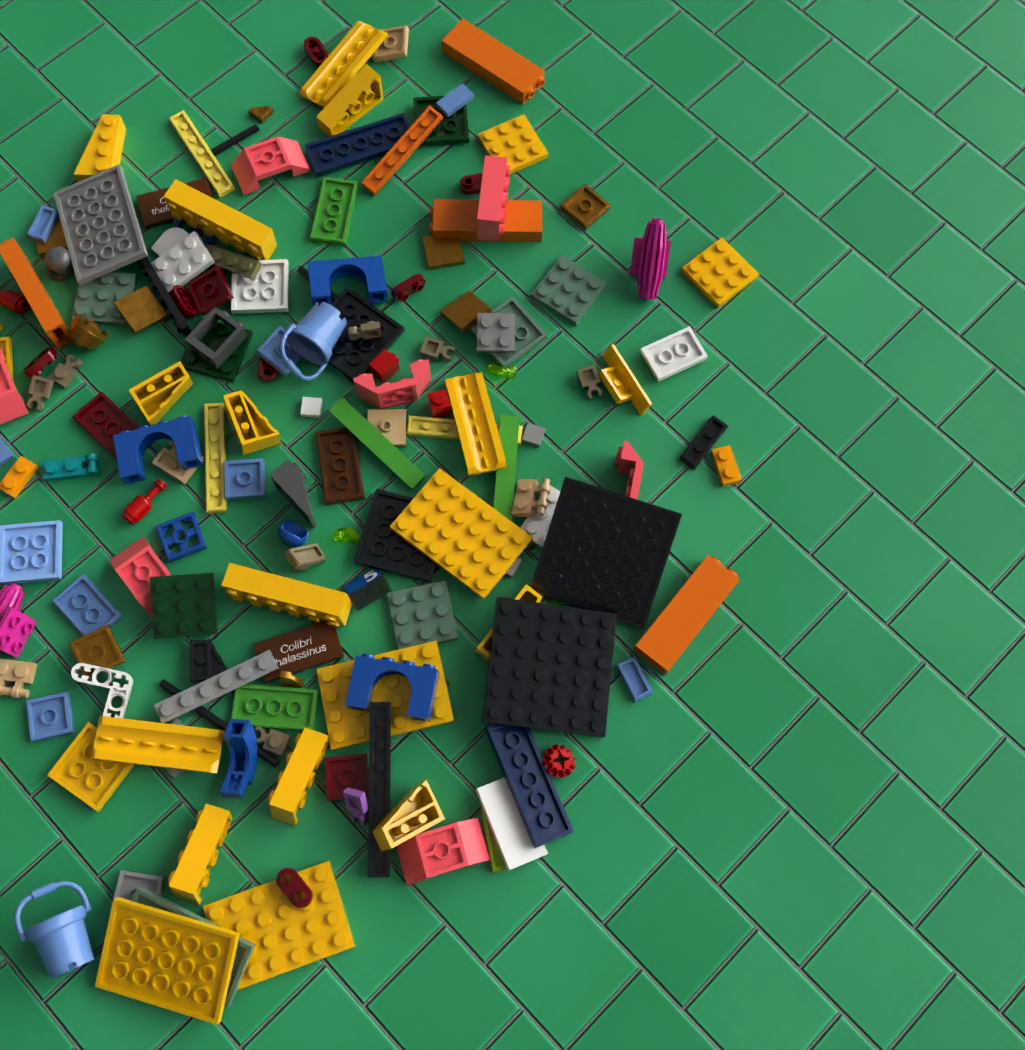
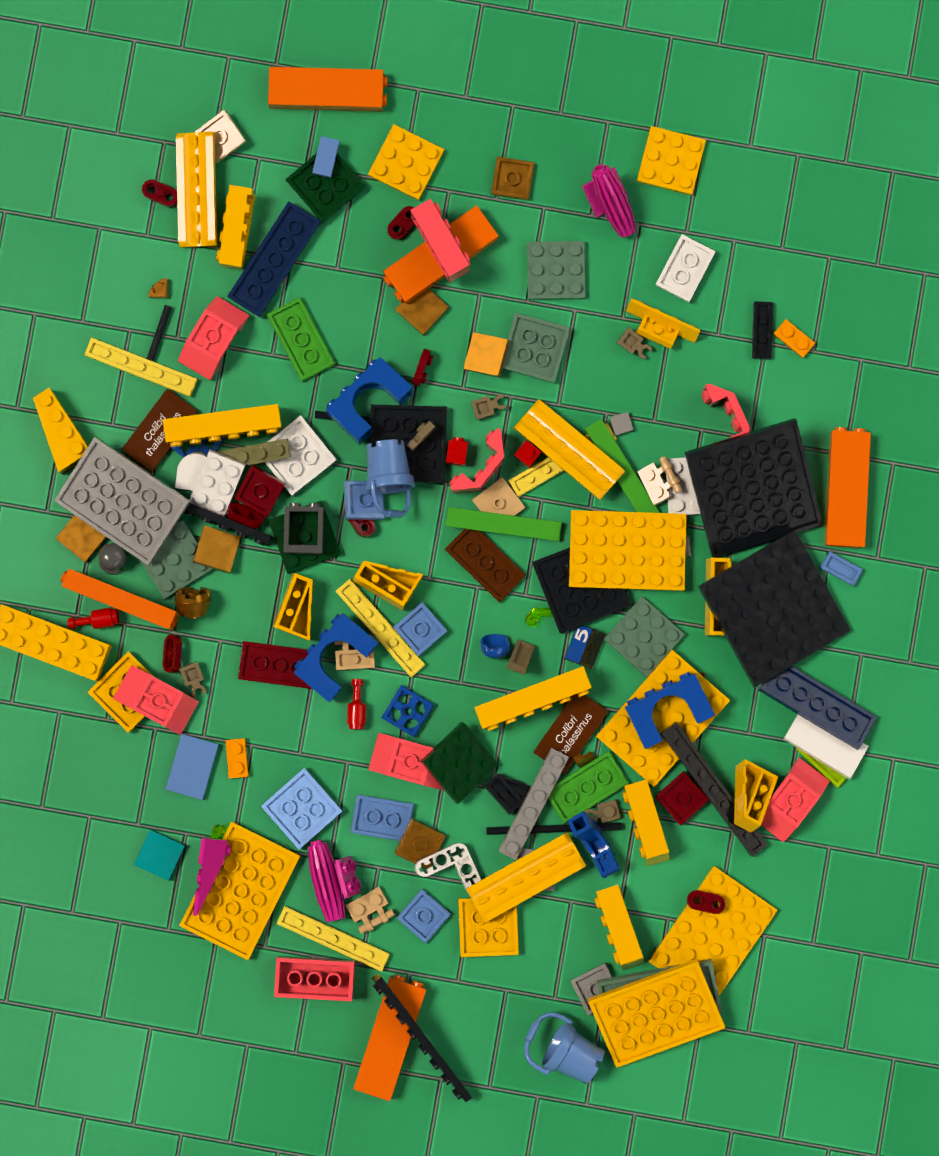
camera: 30 degrees left, 15 degrees up
medium blue tile [26,205,59,243] -> none
teal plate [42,454,99,482] -> none
dark tan plate [48,354,83,389] -> none
dark grey slope [269,459,317,528] -> none
white tile [300,397,322,418] -> none
medium lavender plate [343,788,369,826] -> none
orange tile [361,105,443,196] -> none
light grey plate [477,313,515,353] -> none
clear neon green arm [488,364,517,379] -> none
red gear [543,744,576,778] -> none

